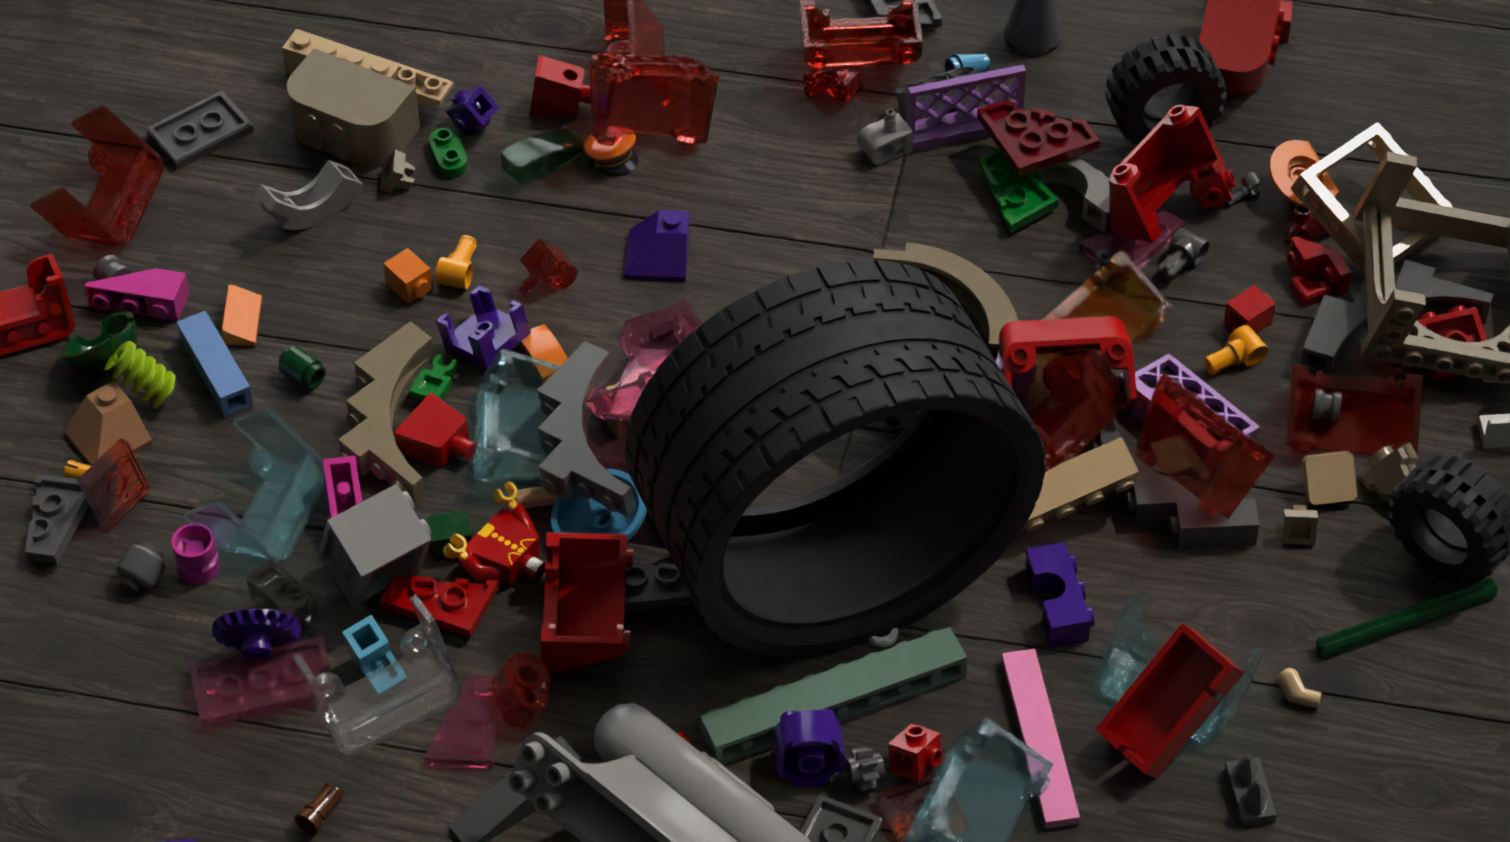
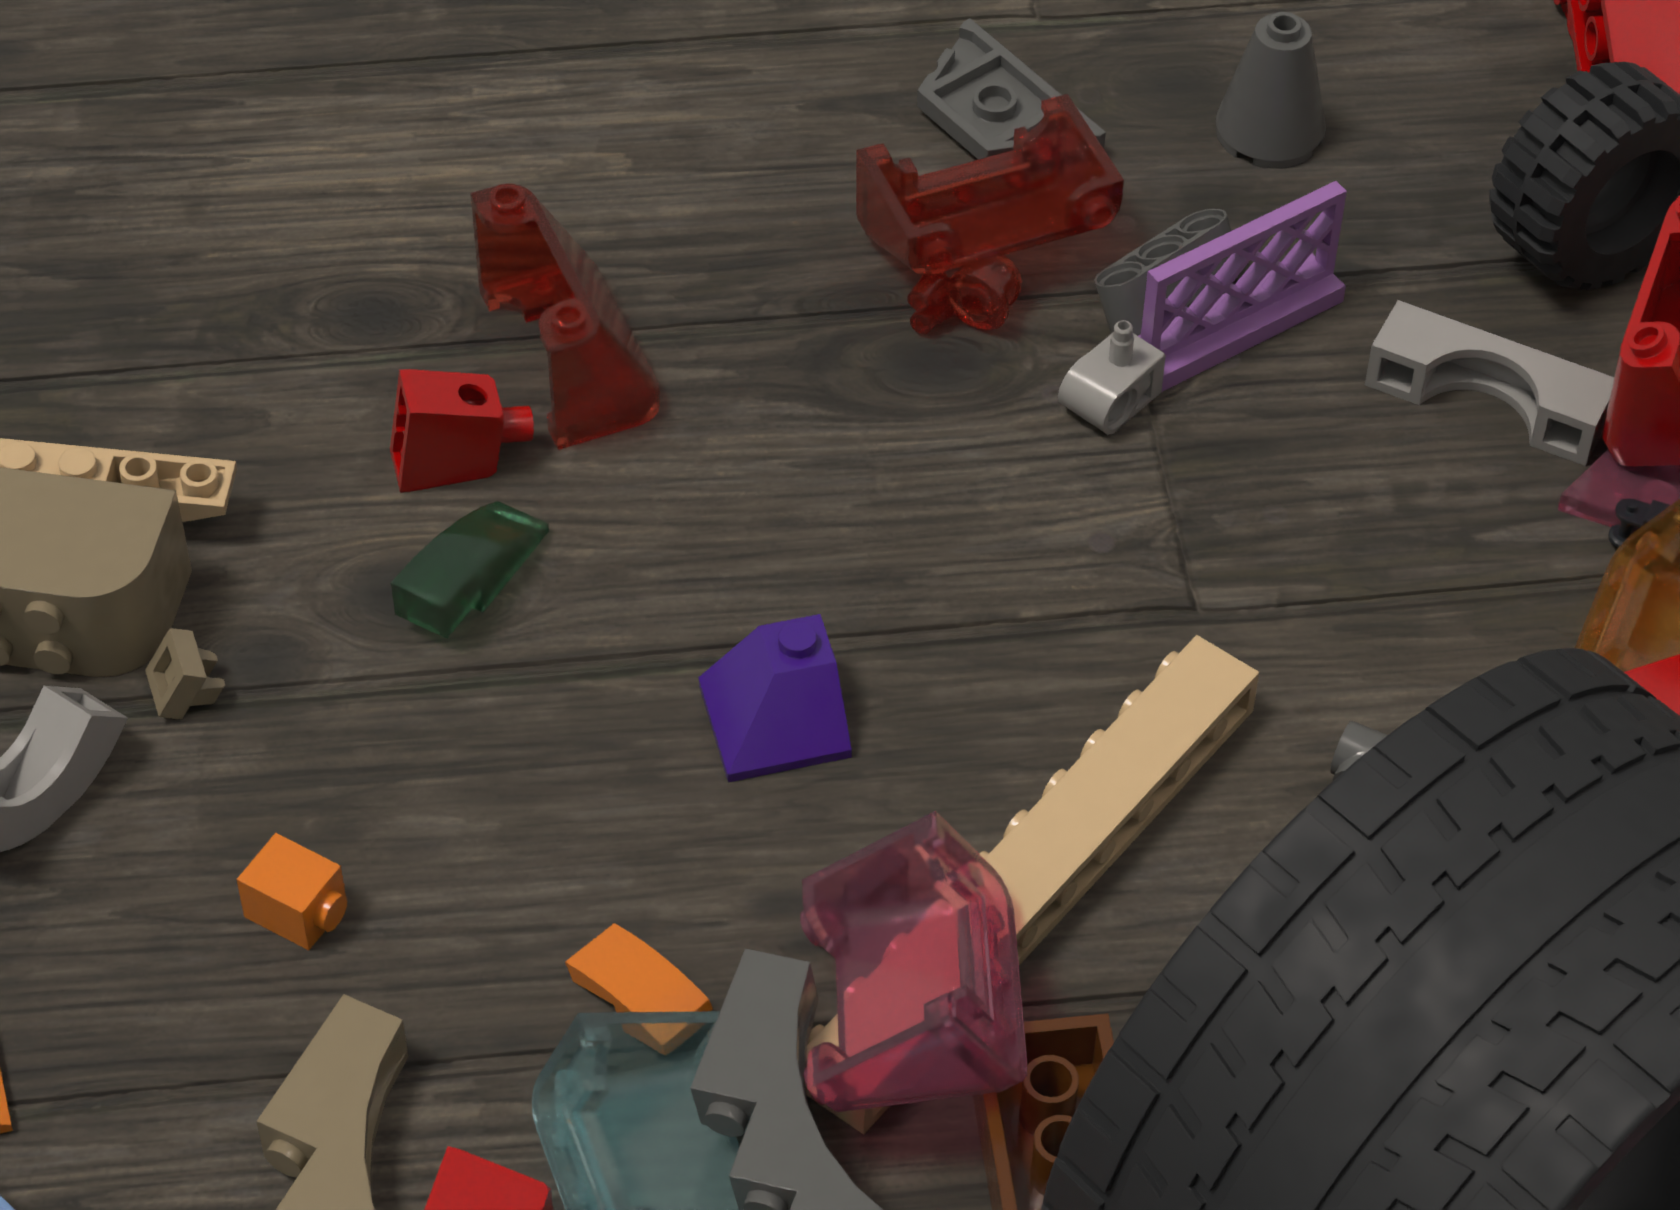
camera: 20 degrees left, 0 degrees up
dark green brick [278,346,326,389] -> none
green plate [409,354,457,402] -> none
green plate [429,128,468,178] -> none
light orange pin [435,235,477,290] -> none
dark purple panel [436,285,531,369] -> none
dark purple brick [445,85,500,134] -> none
clear red piece [519,238,578,295] -> none
orange piece [583,126,639,174] -> none
clear red windscreen [590,53,720,147] -> none
dark tan arch [873,242,1018,360] -> none
dark azure cone [944,53,990,74] -> none
dark red plate [977,100,1100,177] -> none
green wing [978,148,1059,234] -> none

